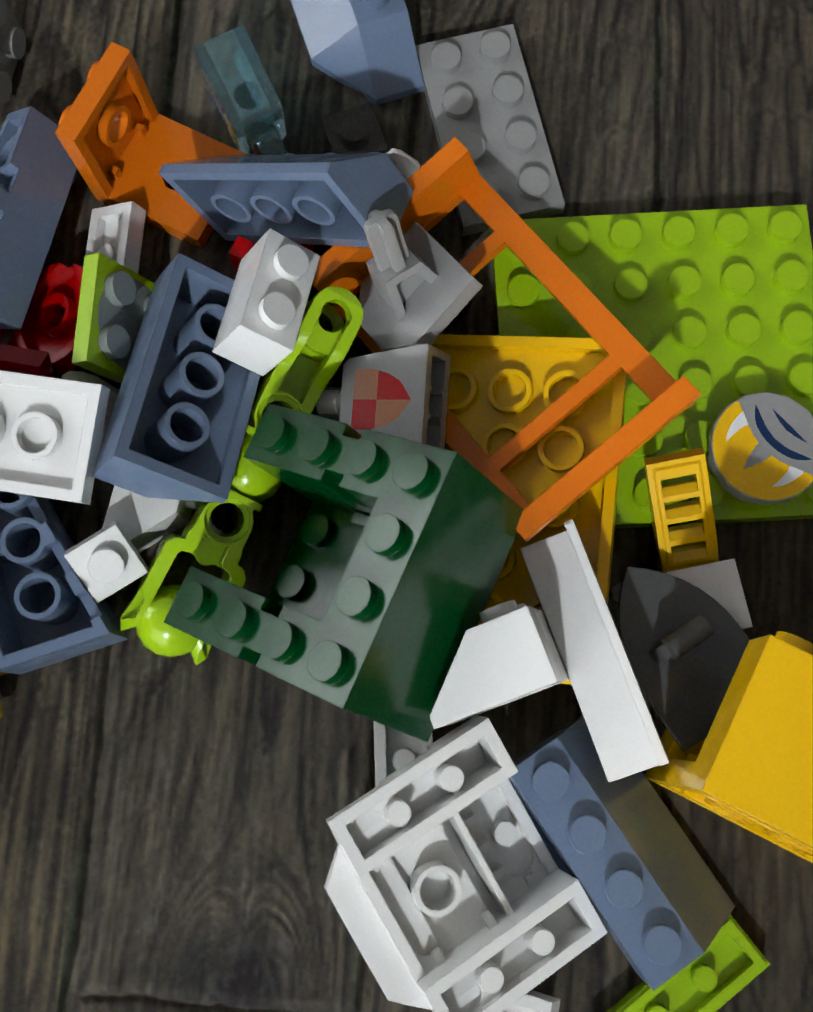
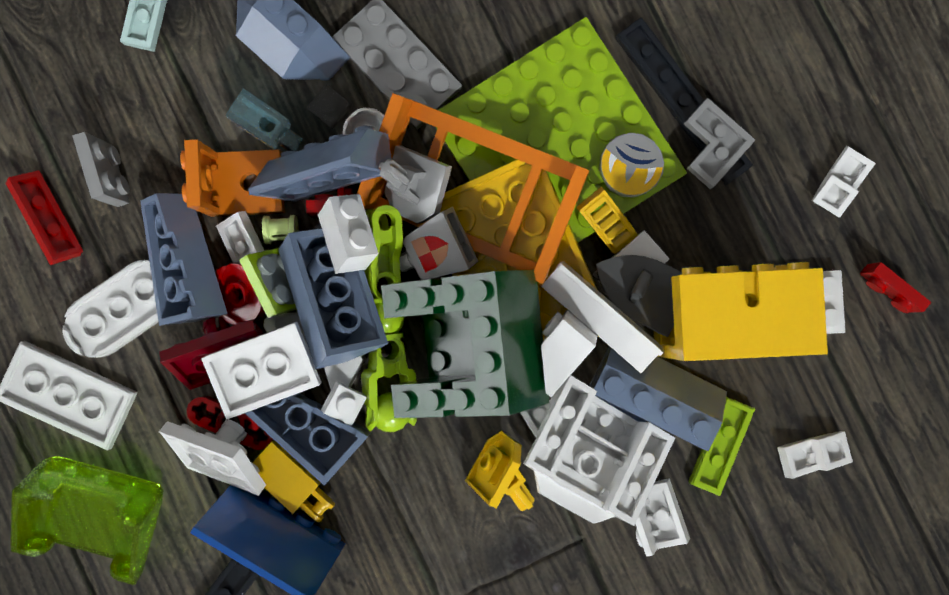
camera: 30 degrees left, 10 degrees up
none -> yellowish green bush [262,215,299,244]
none -> yellow piece [465,431,534,511]

